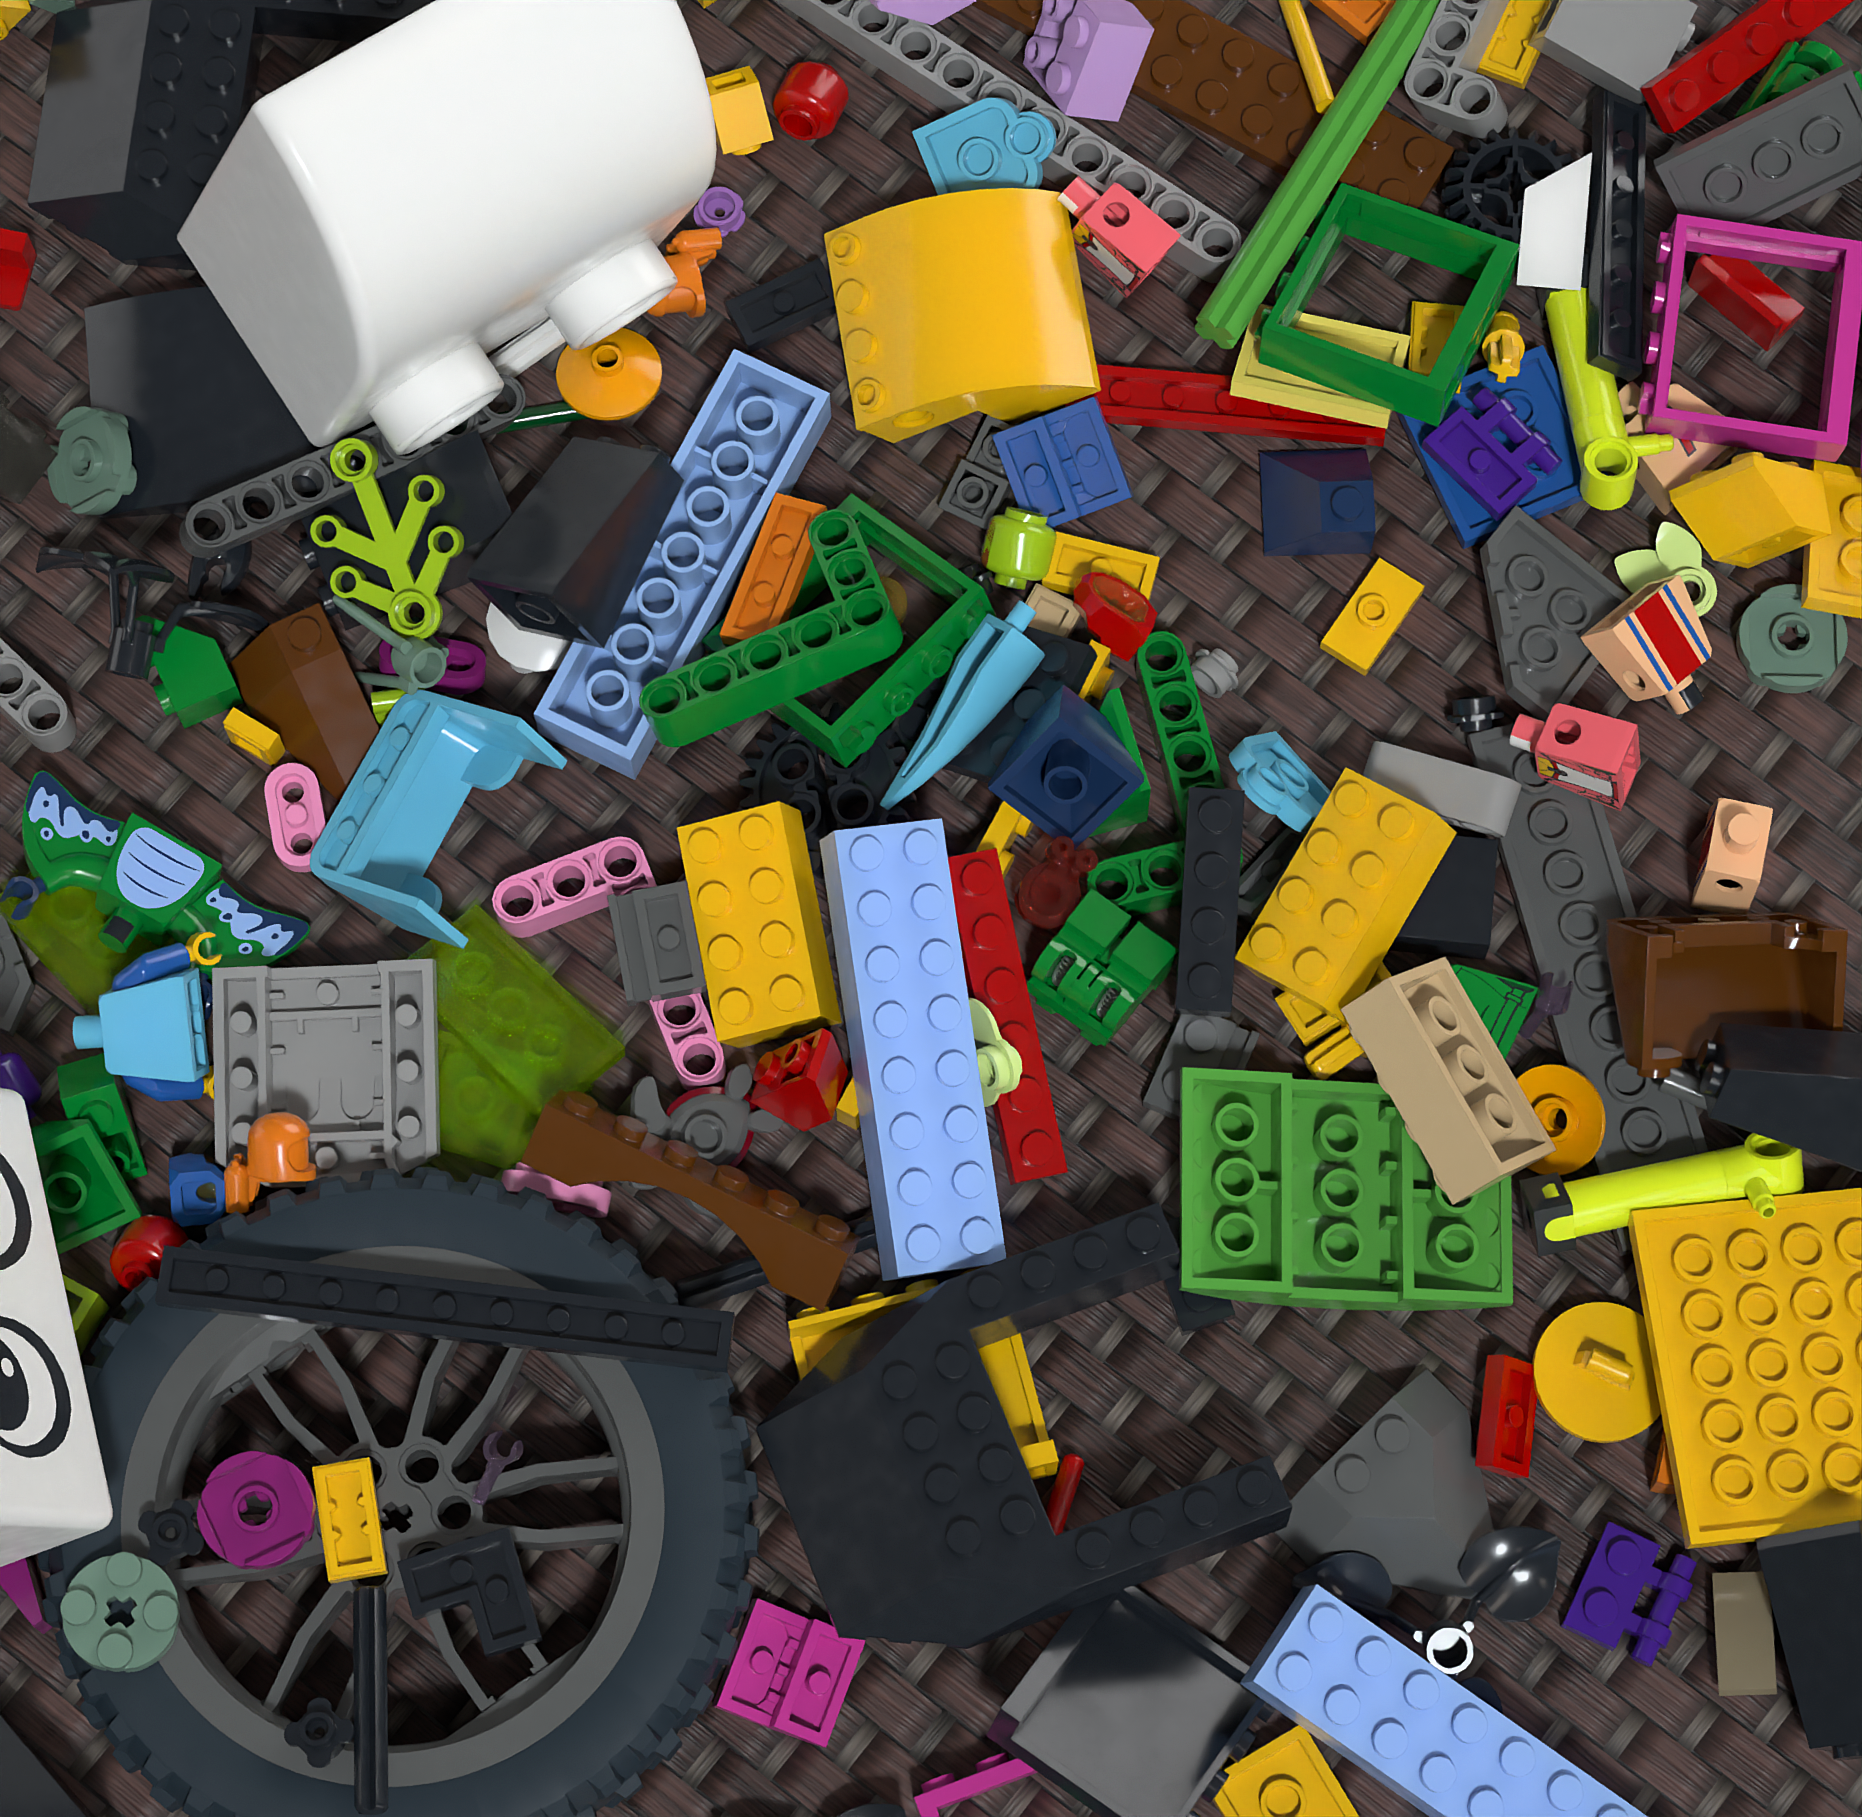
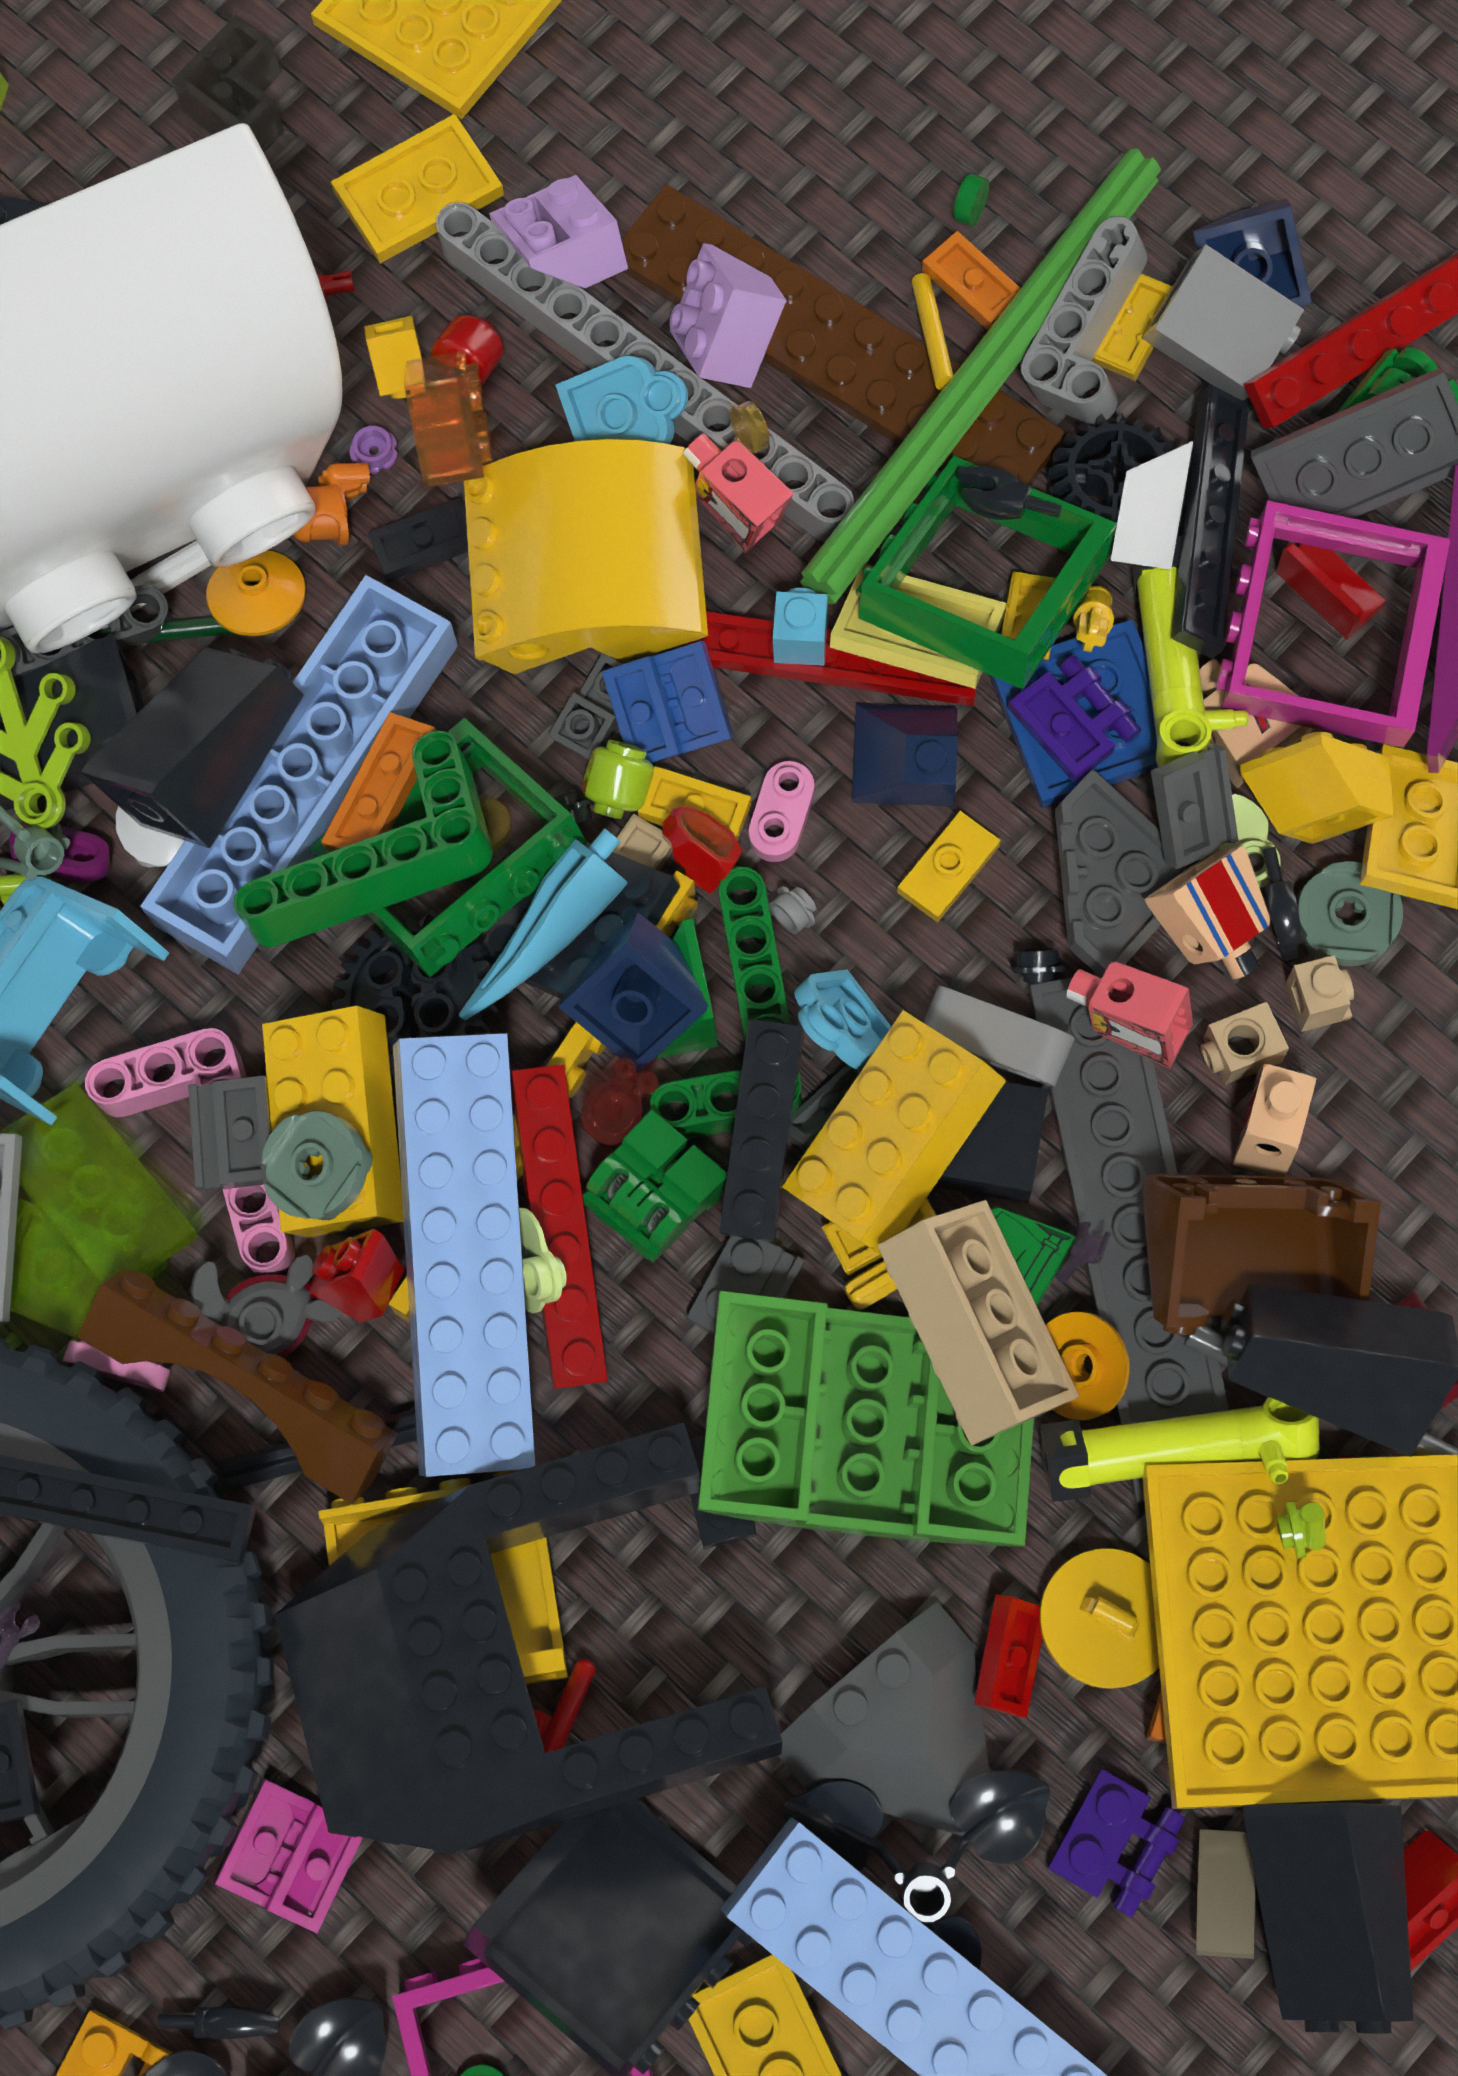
camera: 10 degrees right, 0 degrees up
none -> sand green plate [261,1111,372,1220]
none -> clear orange brick [404,351,492,488]
none -> clear yellow tile [730,401,770,454]
none -> bright pink plate [749,761,815,862]
none -> medium azure brick [773,588,828,666]
none -> black hand [957,466,1062,520]
none -> dark grey plate [1151,743,1239,869]
none -> tan brick [1200,1002,1289,1085]
none -> black hand [1262,847,1300,962]
none -> lime plate [1276,1501,1326,1559]
none -> tan brick [1285,955,1354,1032]

